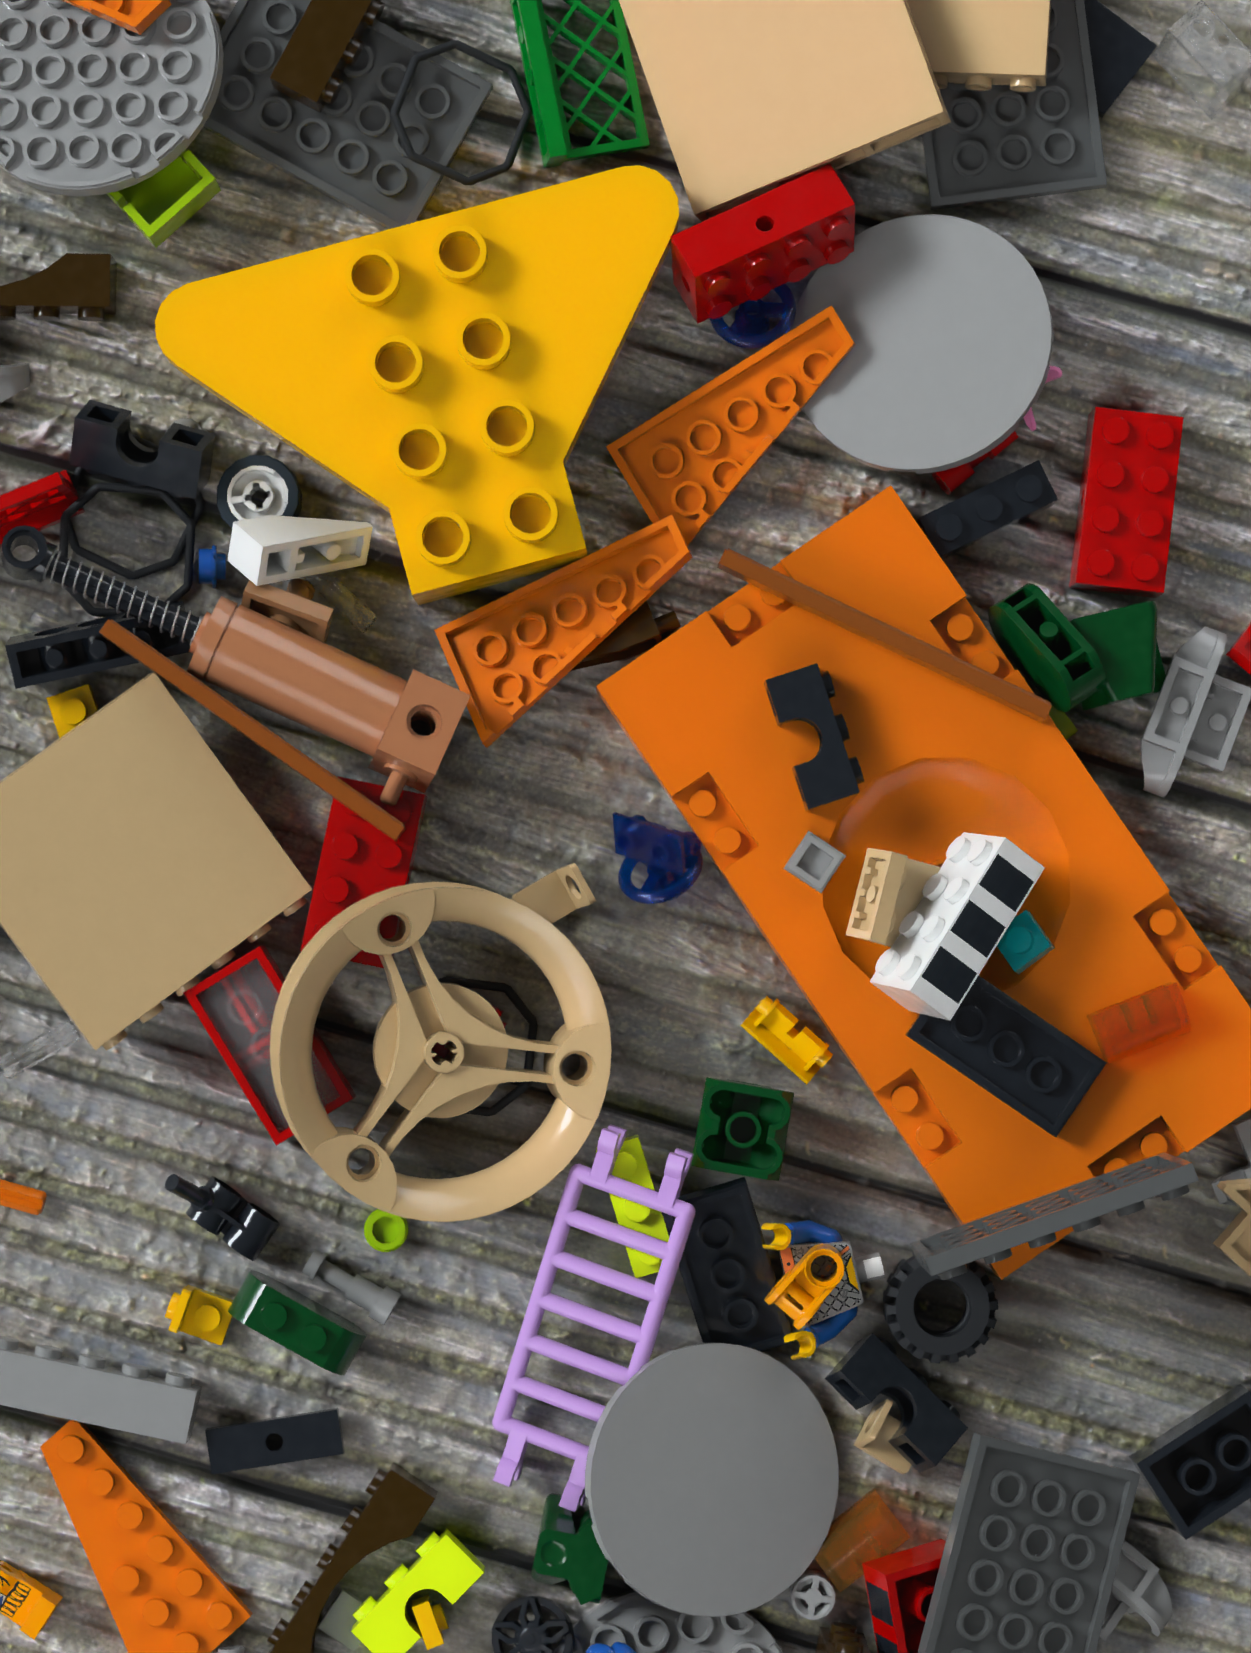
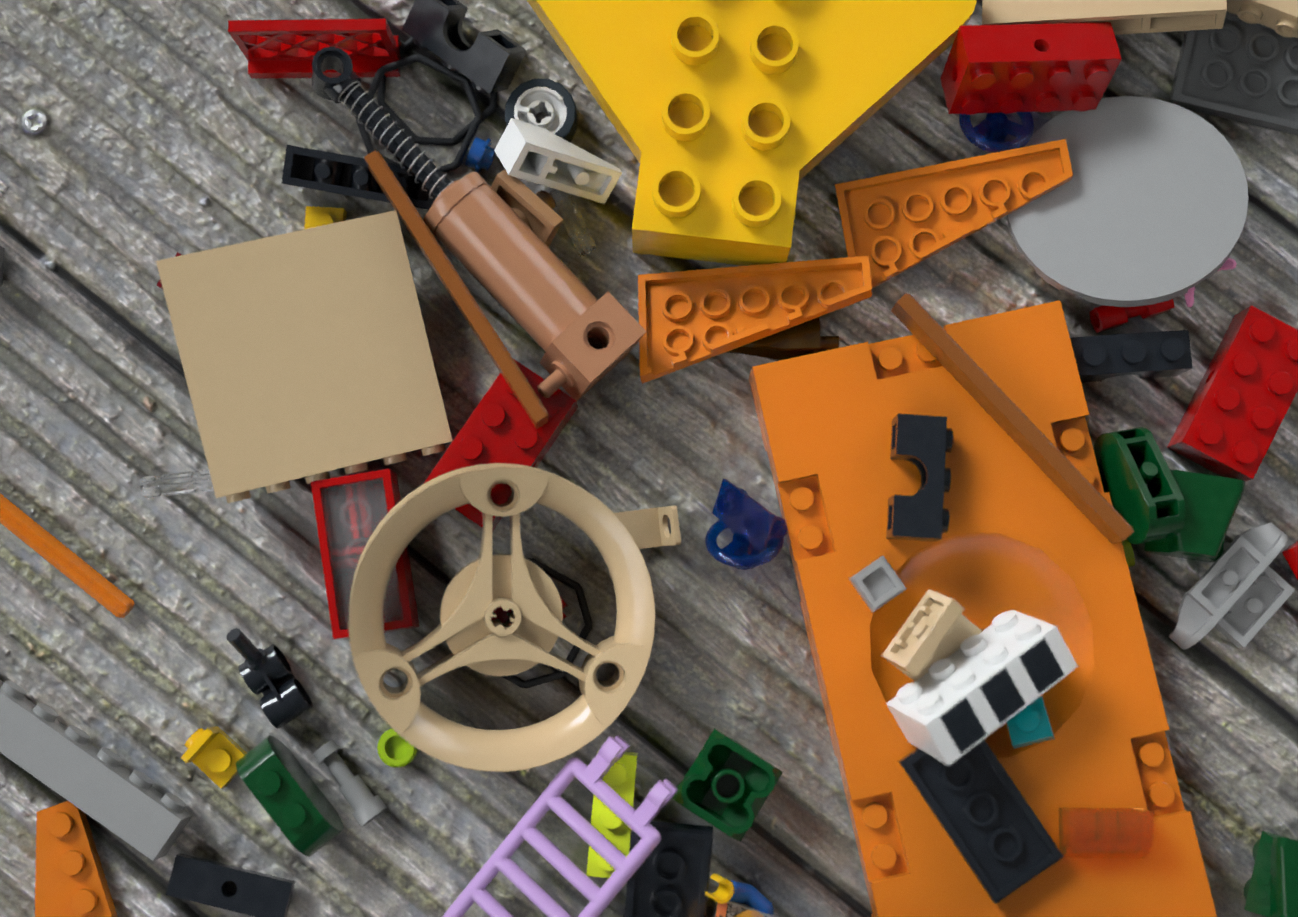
camera: 25 degrees right, 5 degrees down
yellow hinge [740,996,833,1085] -> none

